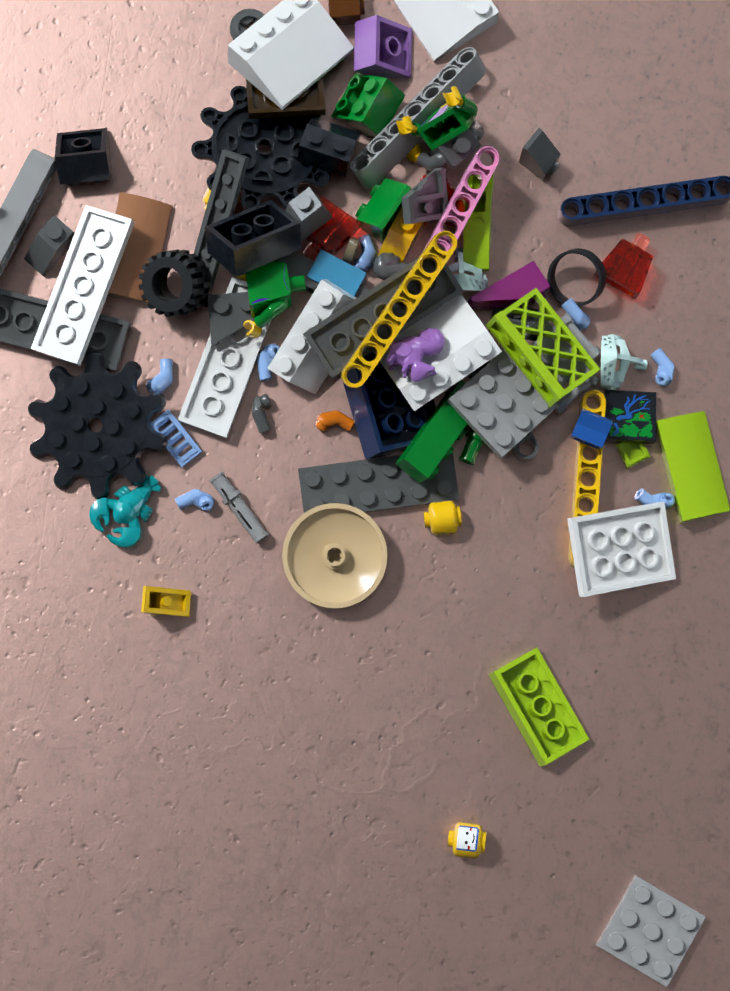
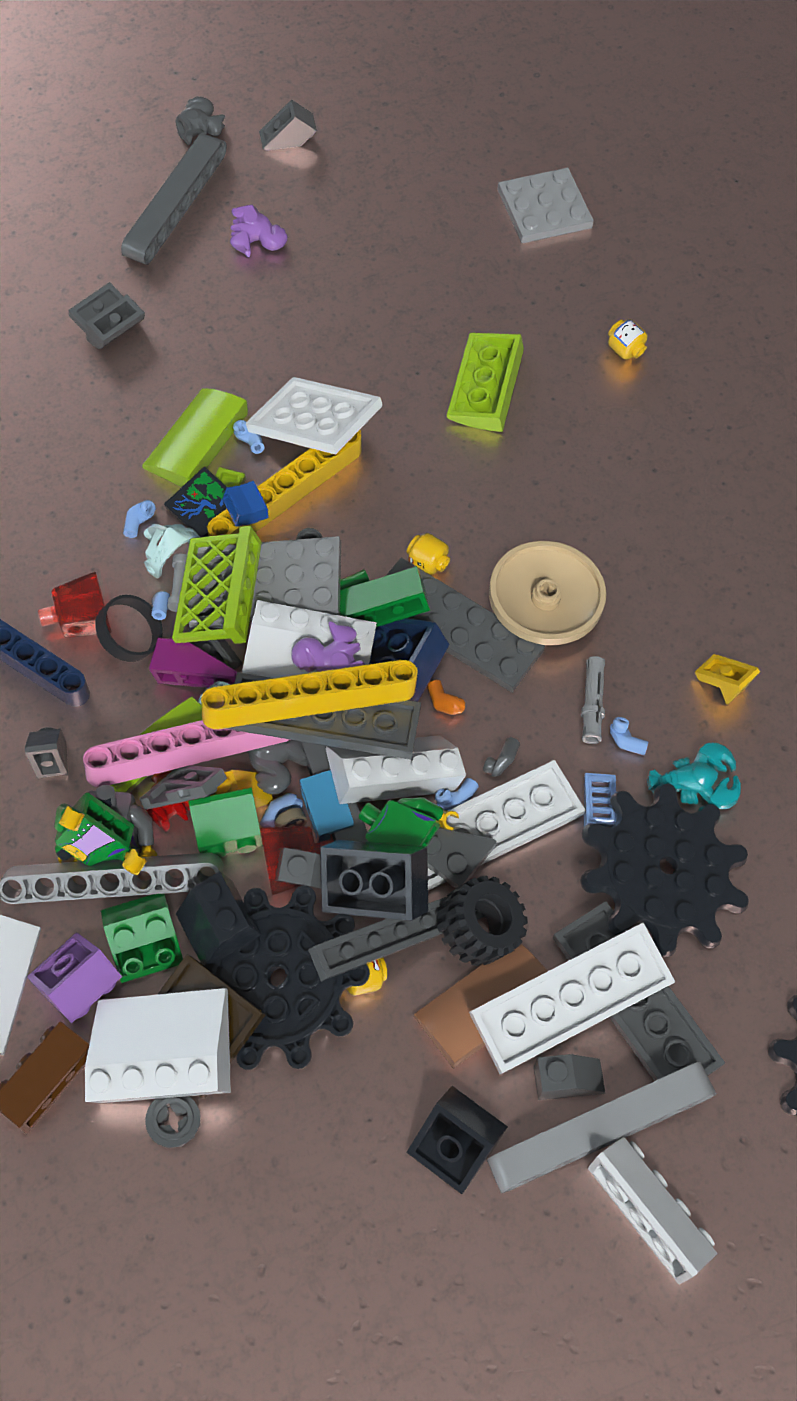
camera: 140 degrees left, 20 degrees down
light blue arm [146,359,173,393] -> none

